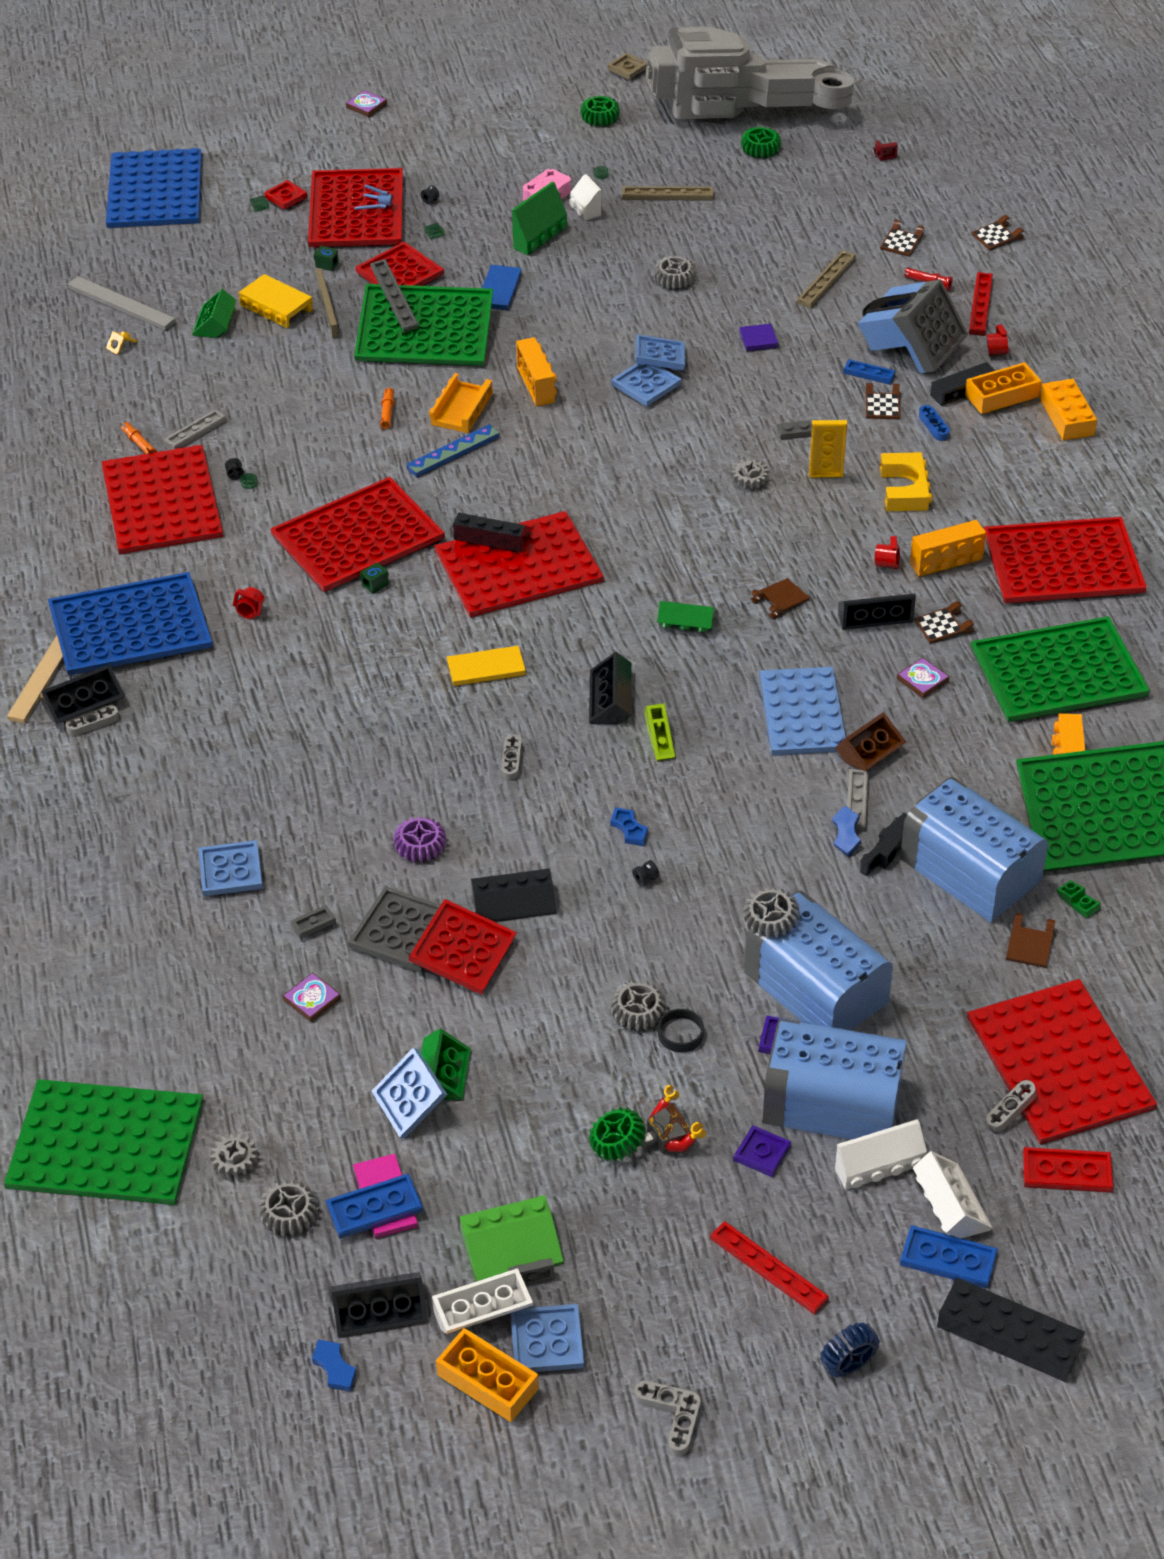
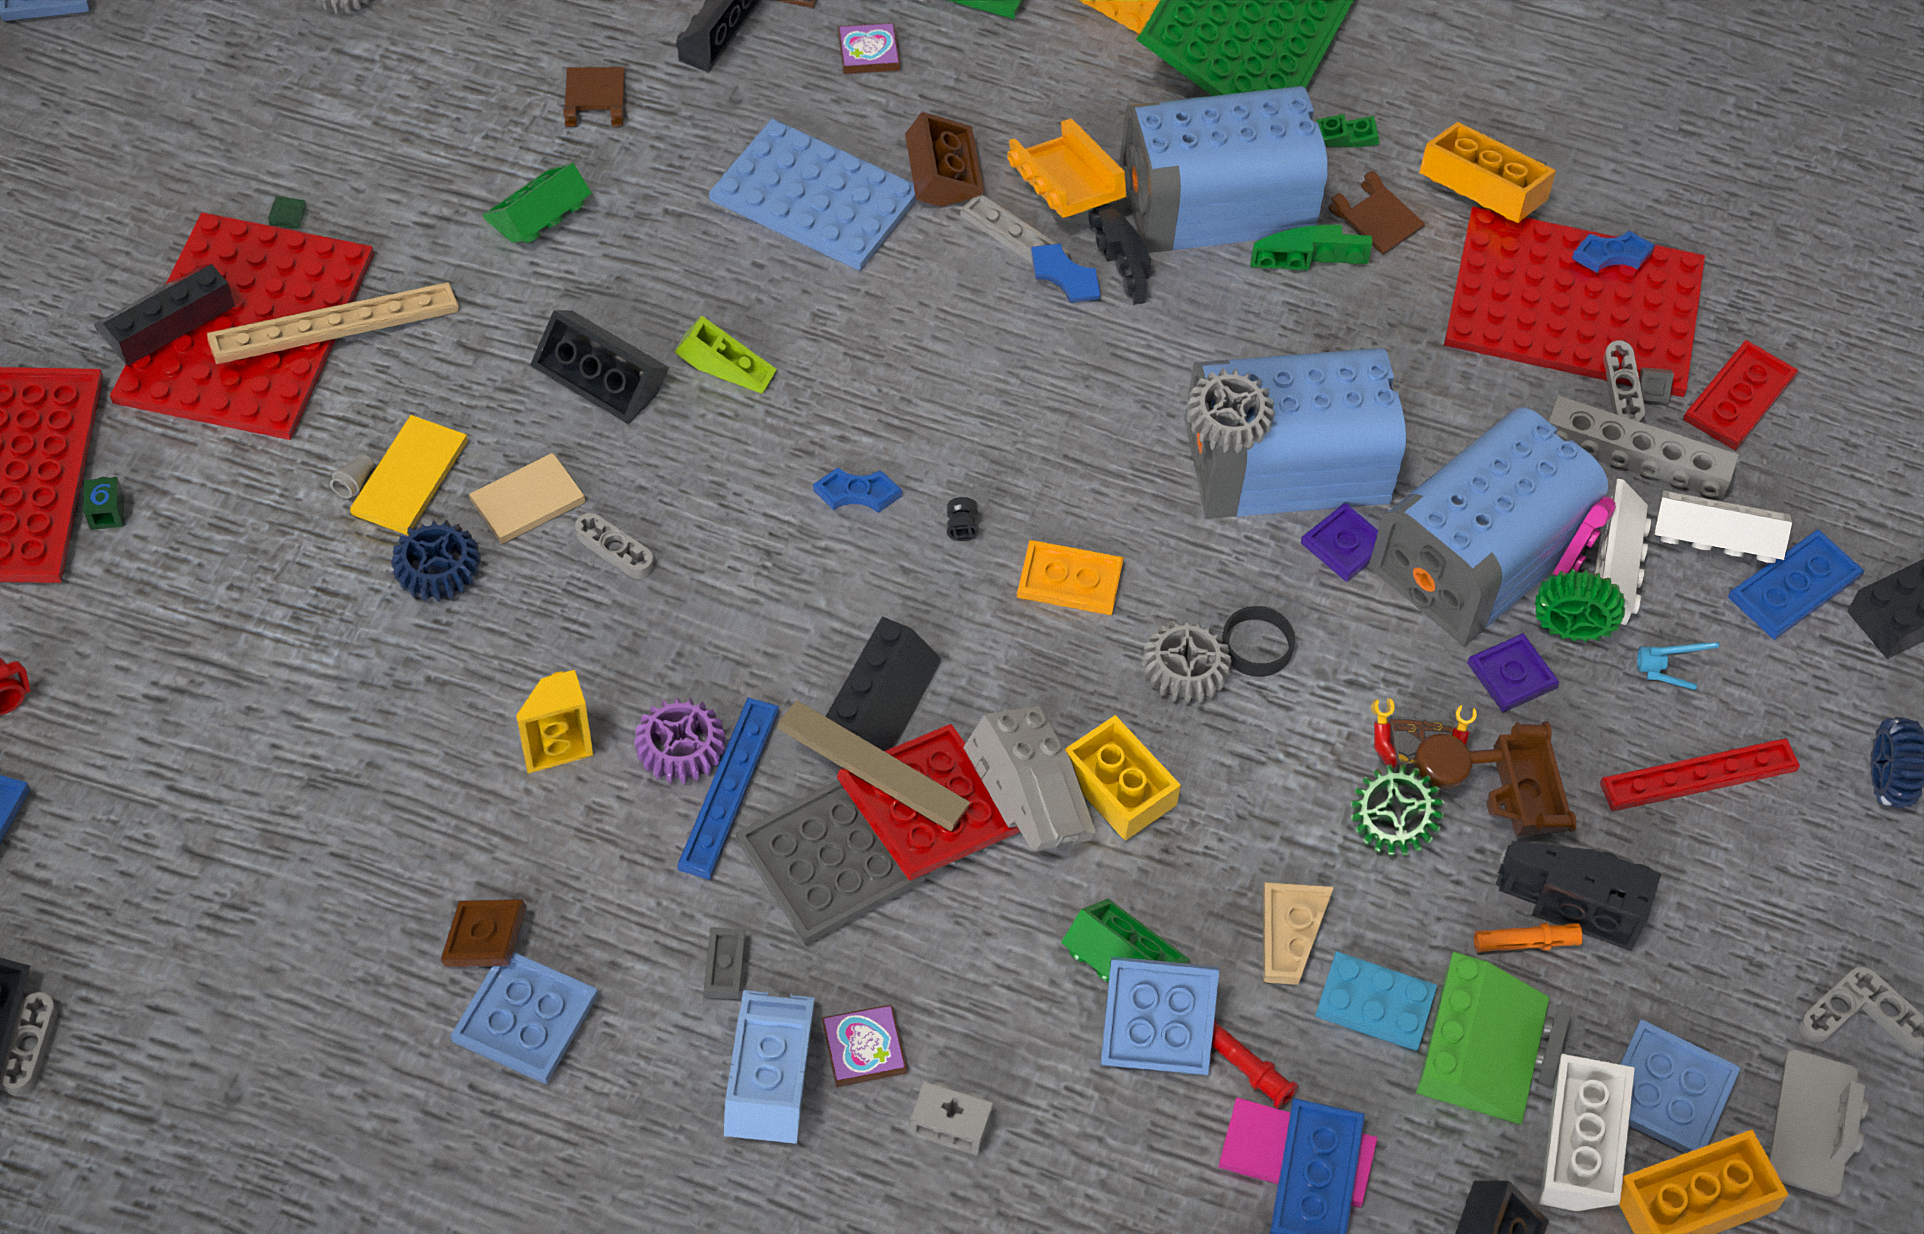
camera: 60 degrees left, 10 degrees up
none -> tan tile [207,282,458,364]
none -> clear green tile [268,196,307,229]
none -> light grey cone [330,454,374,499]
none -> dark blue gear [391,519,481,603]
none -> reddish brown tile [440,899,527,967]
none -> tan tile [469,453,585,544]
none -> yellow slope [516,670,593,773]
none -> blue tile [677,697,779,880]
none -> light blue piece [724,990,815,1144]
none -> dark tan tile [777,700,970,831]
none -> light grey brick [909,1081,993,1156]
none -> light grey piece [964,706,1096,851]
none -> light orange panel [1007,118,1126,218]
none -> light orange tile [1017,540,1124,616]
none -> yellow brick [1065,715,1181,841]
none -> red pin [1211,1020,1299,1110]
none -> green slope [1250,225,1372,270]
none -> tan wing [1263,882,1334,985]
none -> dark azure plate [1315,951,1437,1051]
none -> reddish brown piece [1414,721,1577,836]
none -> light orange brick [1419,122,1556,223]
none -> orange pin [1474,923,1582,953]
none -> black piece [1495,841,1661,951]
none -> green gear [1535,569,1625,643]
none -> light grey brick [1549,395,1739,500]
none -> dark pink hinge [1553,497,1616,576]
none -> blue tile [1572,231,1655,273]
none -> dark azure plant [1637,642,1720,690]
none -> dark grey tile [1639,367,1674,403]
none -> light grey bracket [1769,1049,1869,1197]

